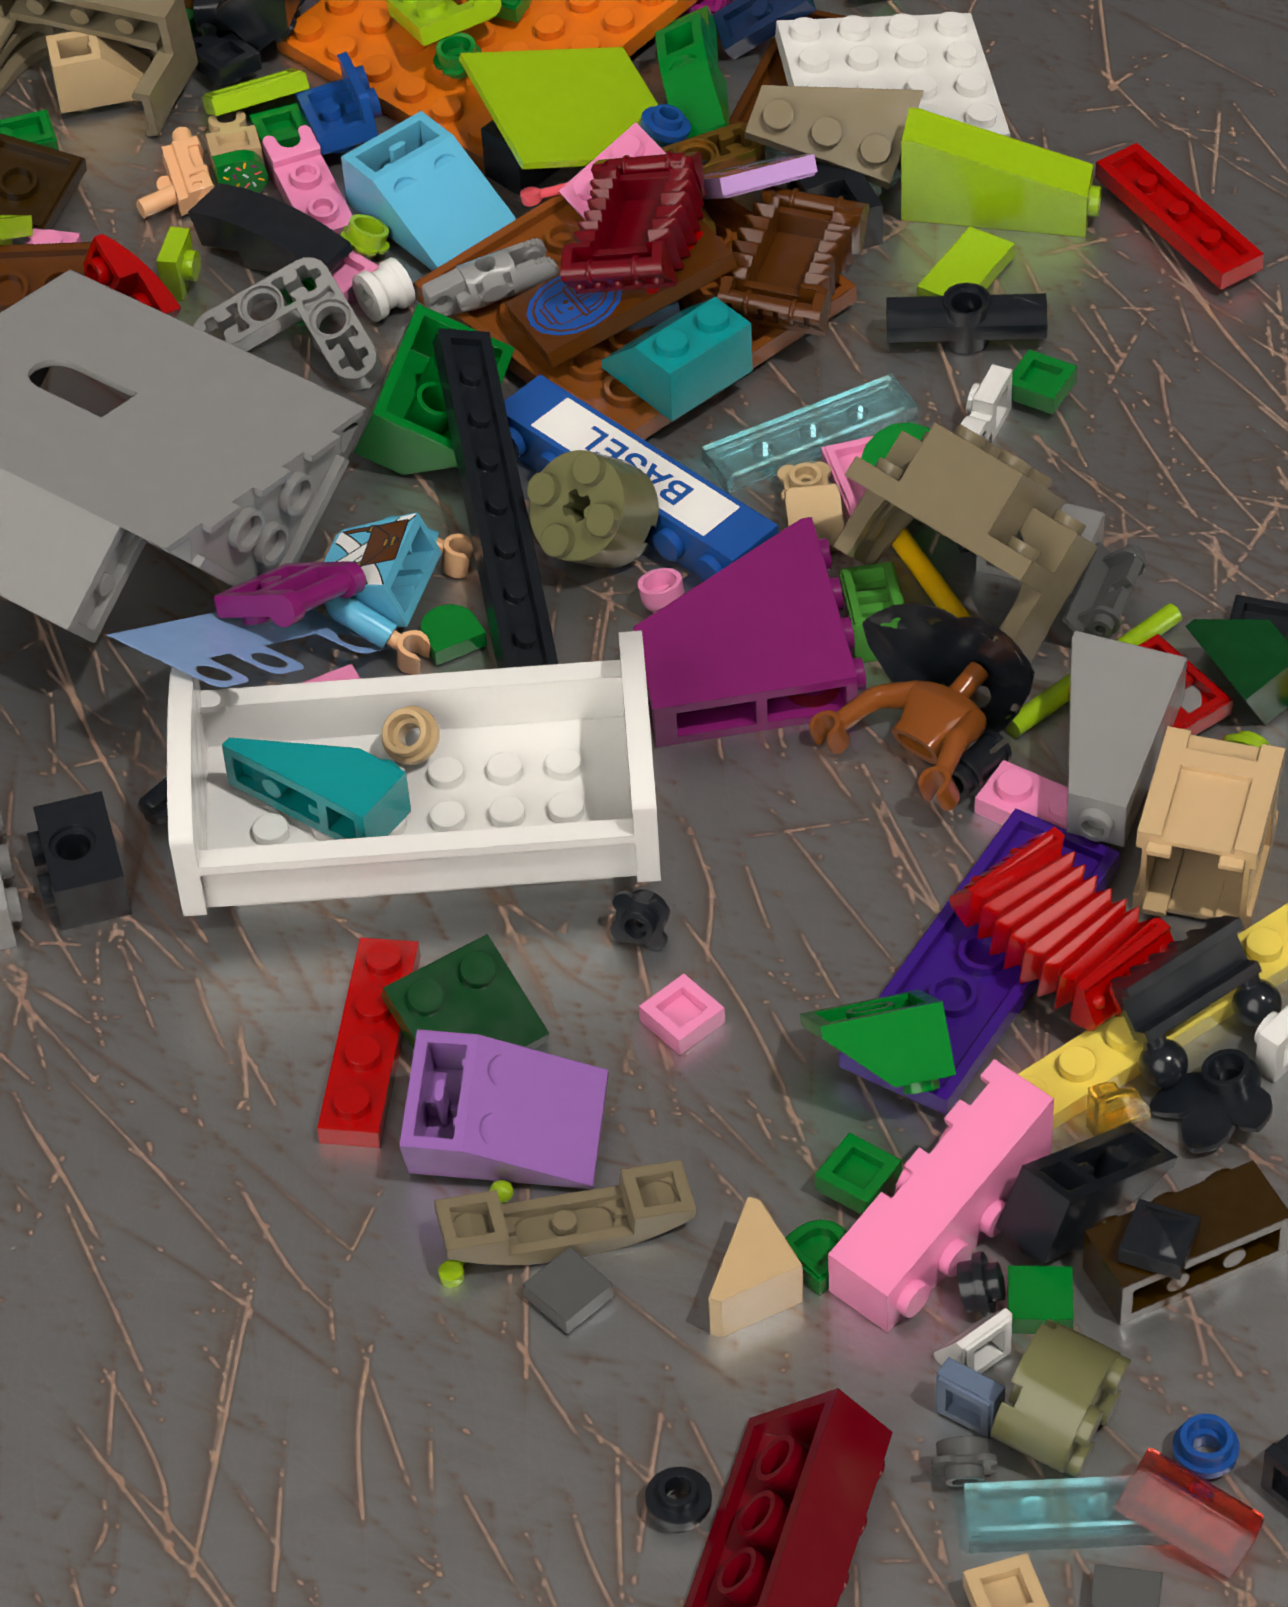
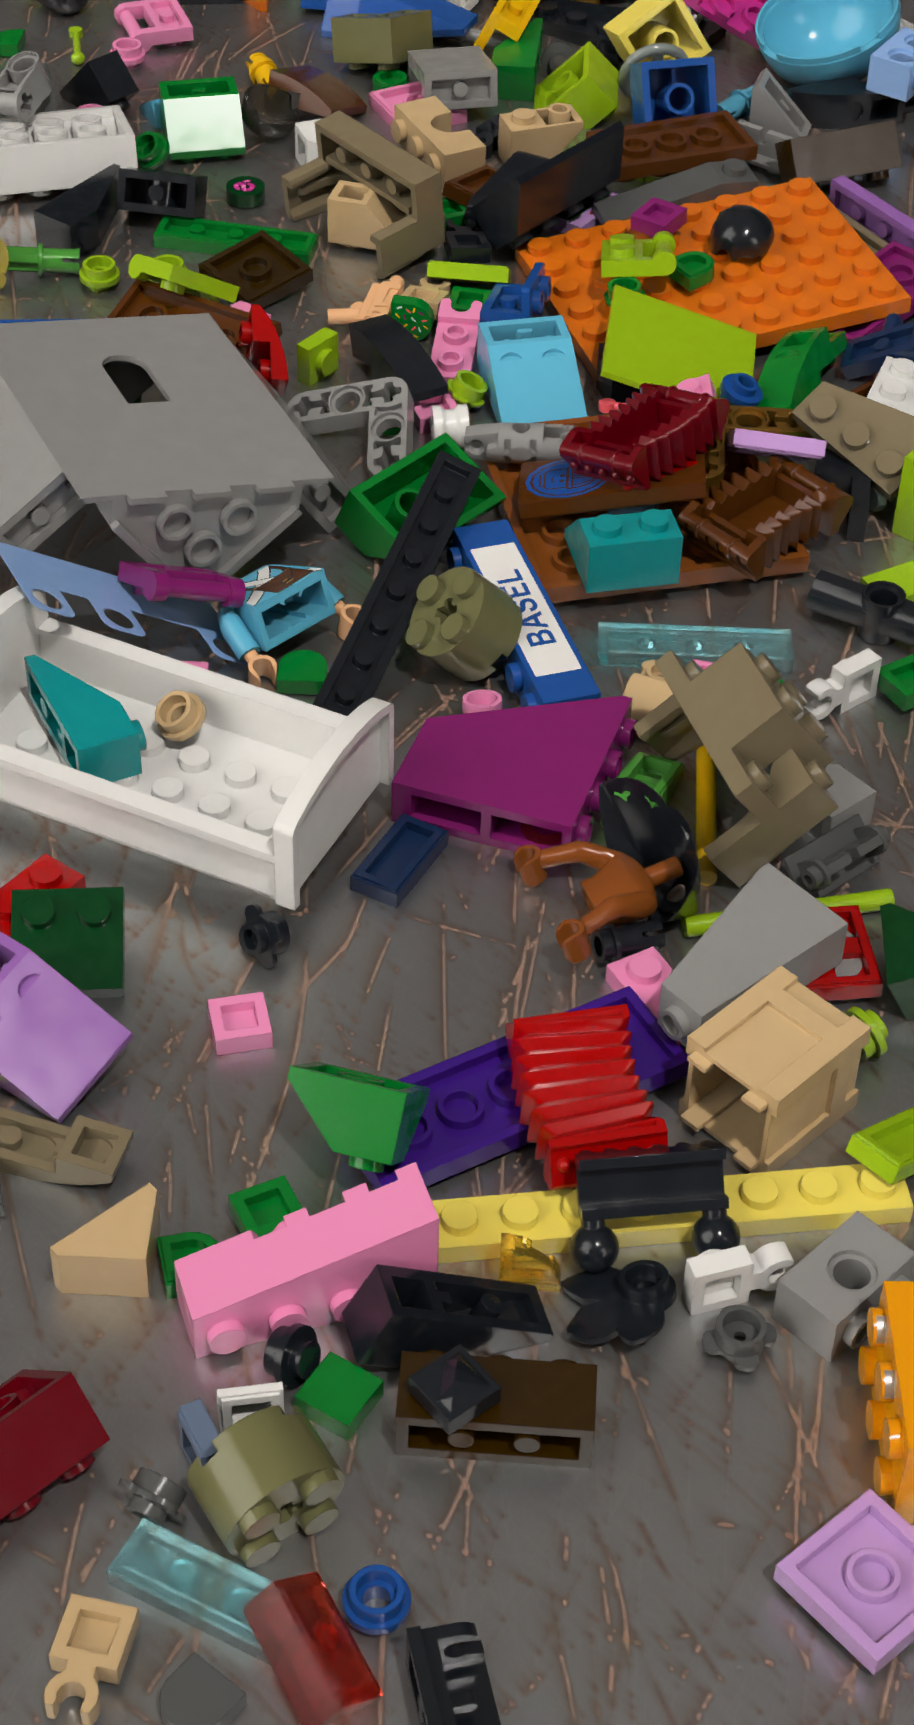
camera: 25 degrees right, 5 degrees down
none -> dark blue tile [350,813,449,908]

